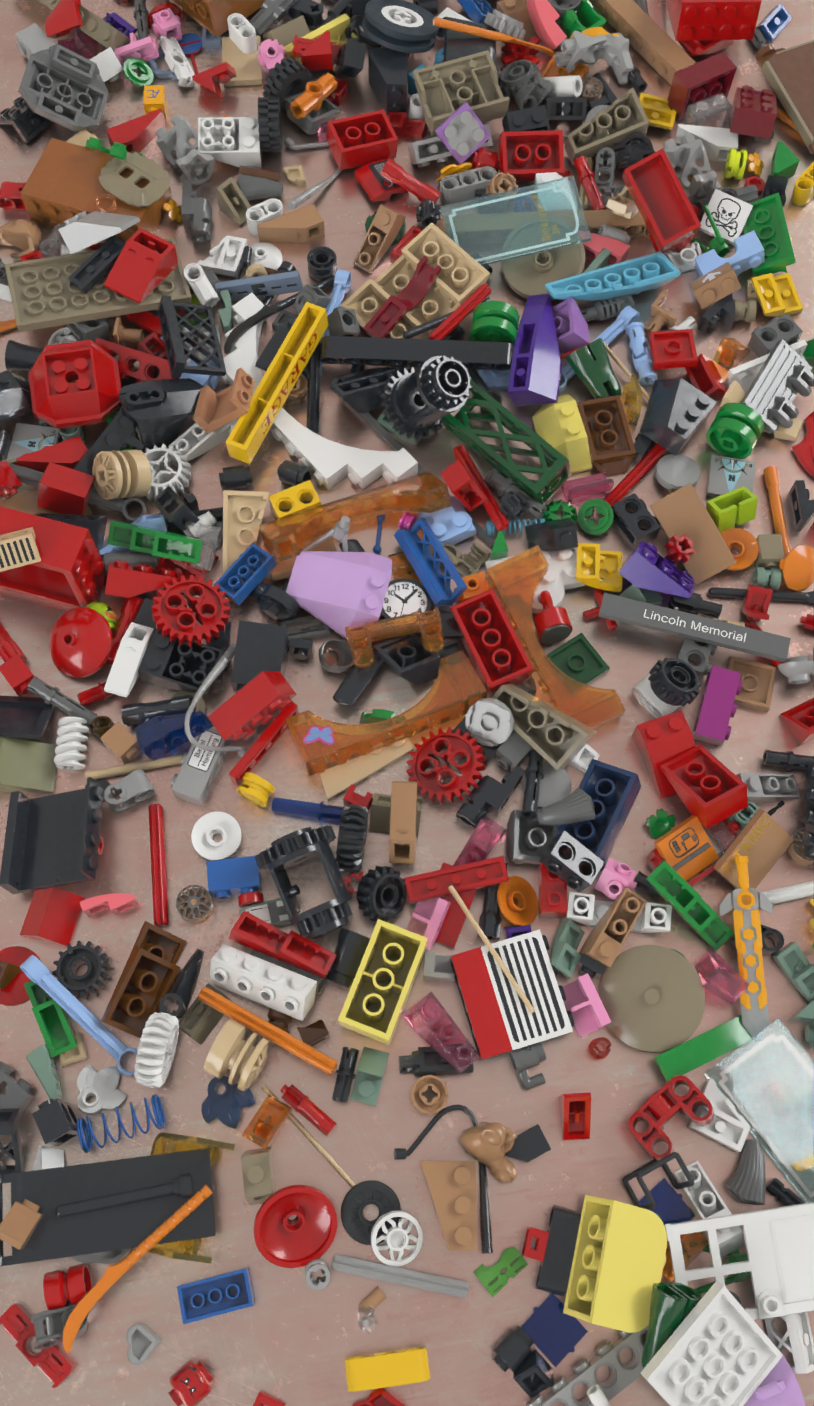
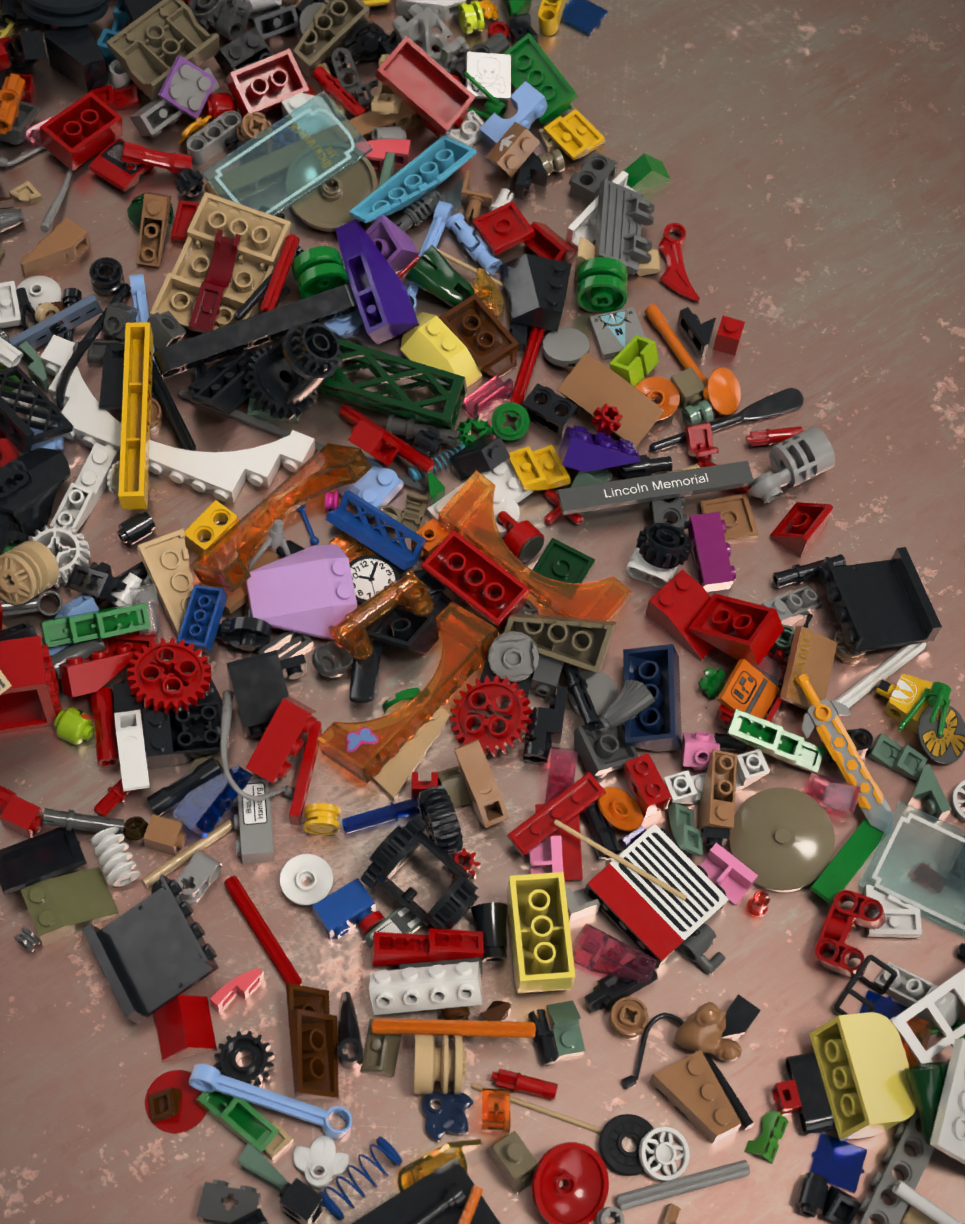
camera: 30 degrees left, 5 degrees down
red dish [49,607,112,678] -> none
white gear [134,1012,179,1088] -> none
wheel [176,885,214,924] -> none
nougat panel [193,368,255,434] -> none
white beam [246,198,283,236] -> none
black brick [277,460,312,486] -> none
black gear [356,866,407,922] -> none
black brick [539,830,604,892] -> none
red slope [559,1092,591,1140] -> none
white slope [569,744,600,774] -> none
clear orange slope [714,338,751,371] -> none
dark grey piece [725,1139,766,1206] -> none

